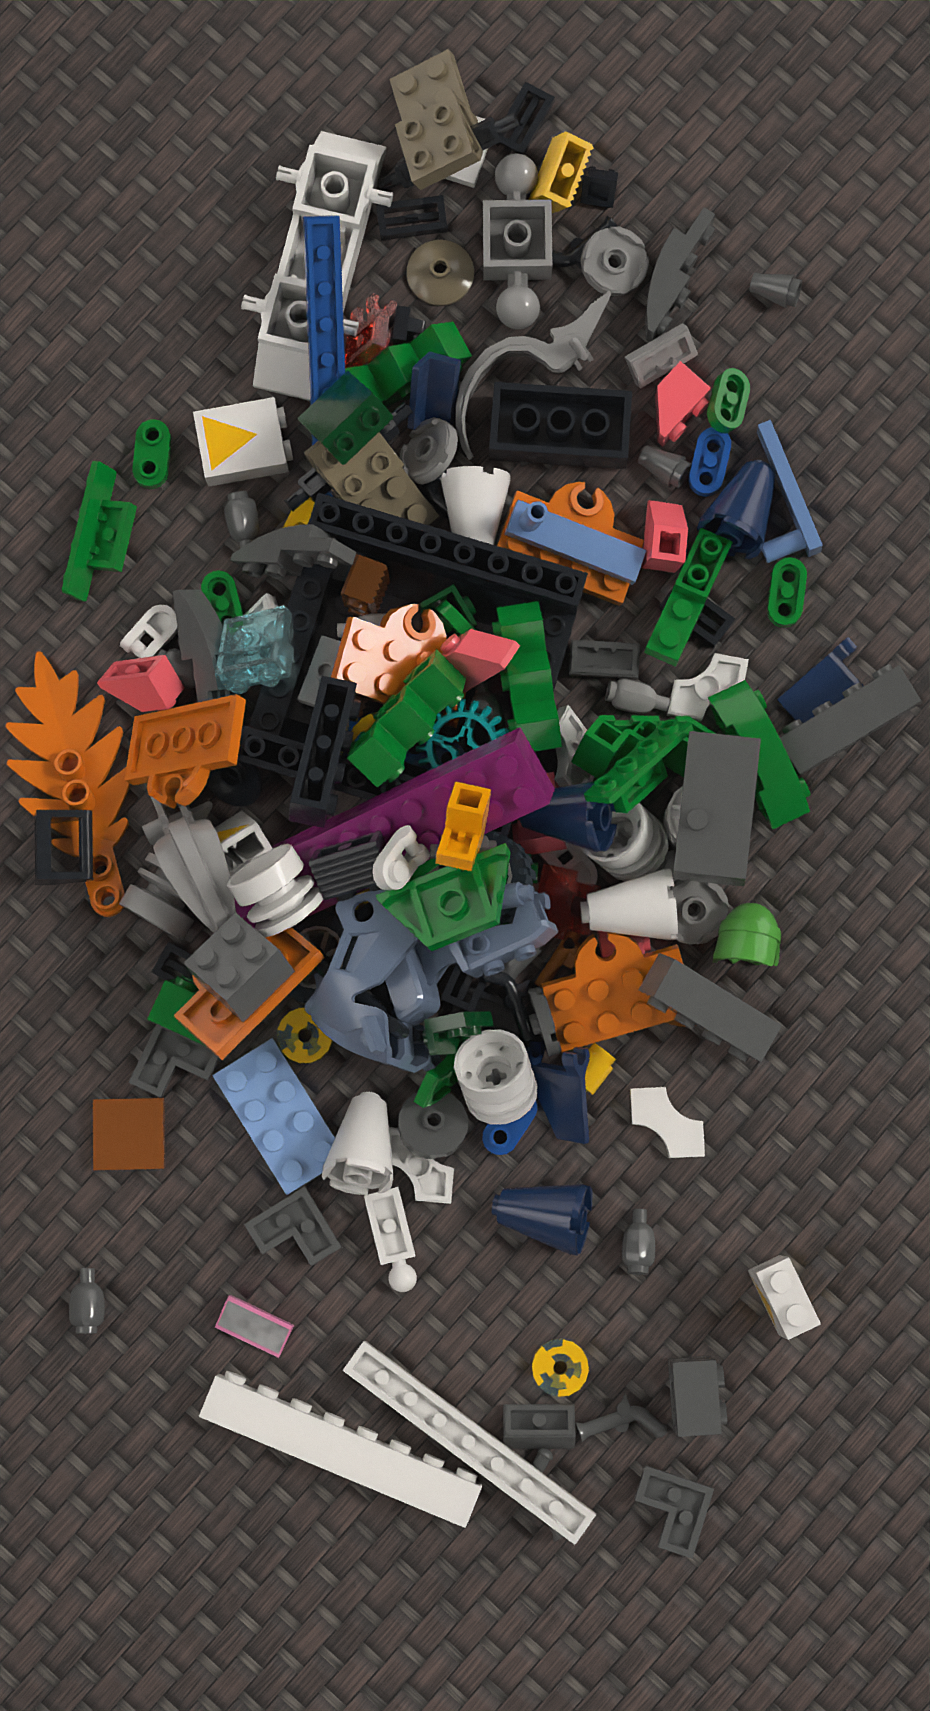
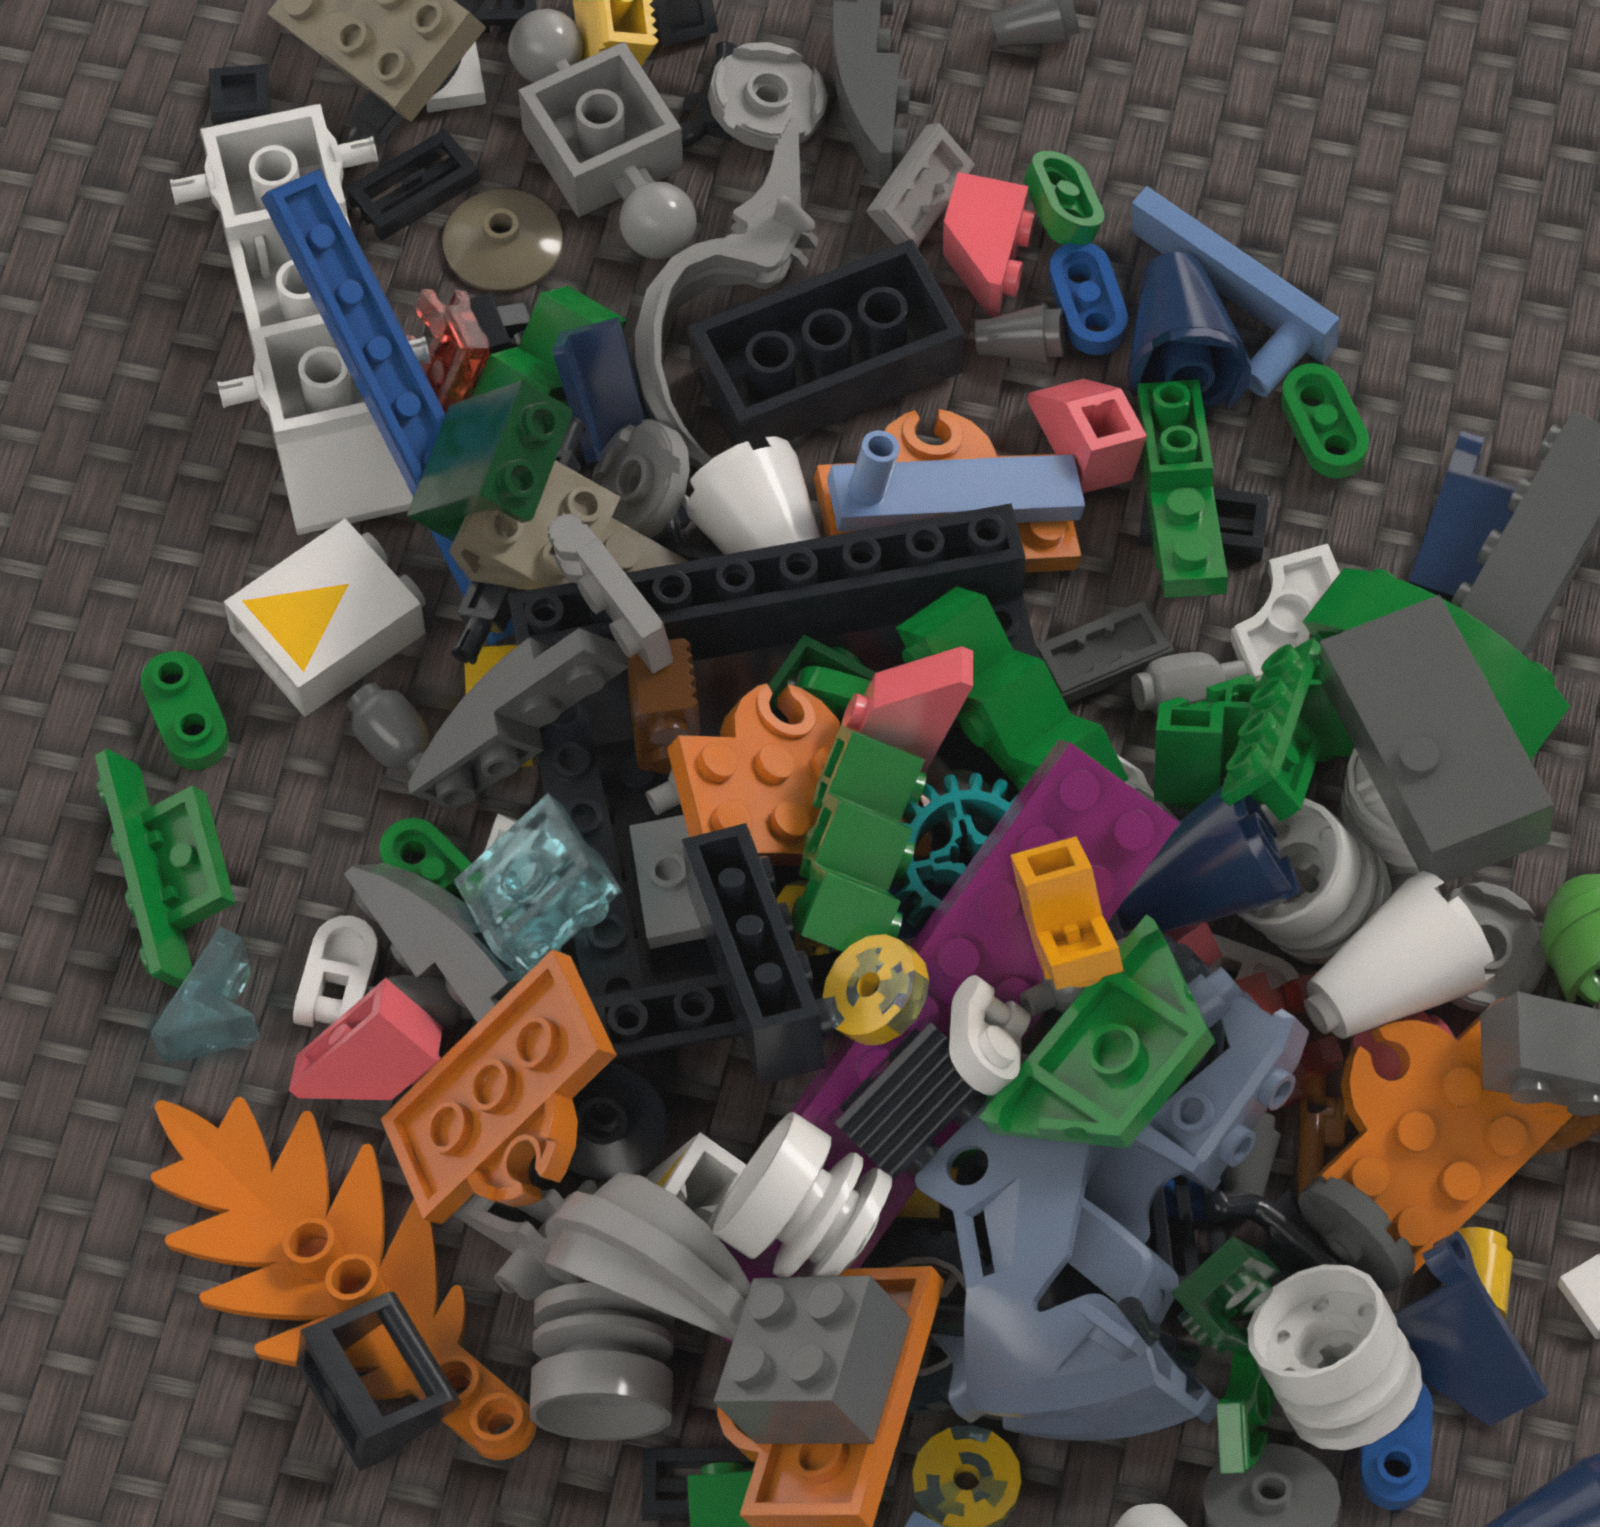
camera: 30 degrees left, 20 degrees down
none -> clear light blue slope [151,926,259,1064]
none -> black tile [209,64,272,126]
none -> light grey hinge [547,513,673,674]
none -> yellow piece [822,934,929,1046]

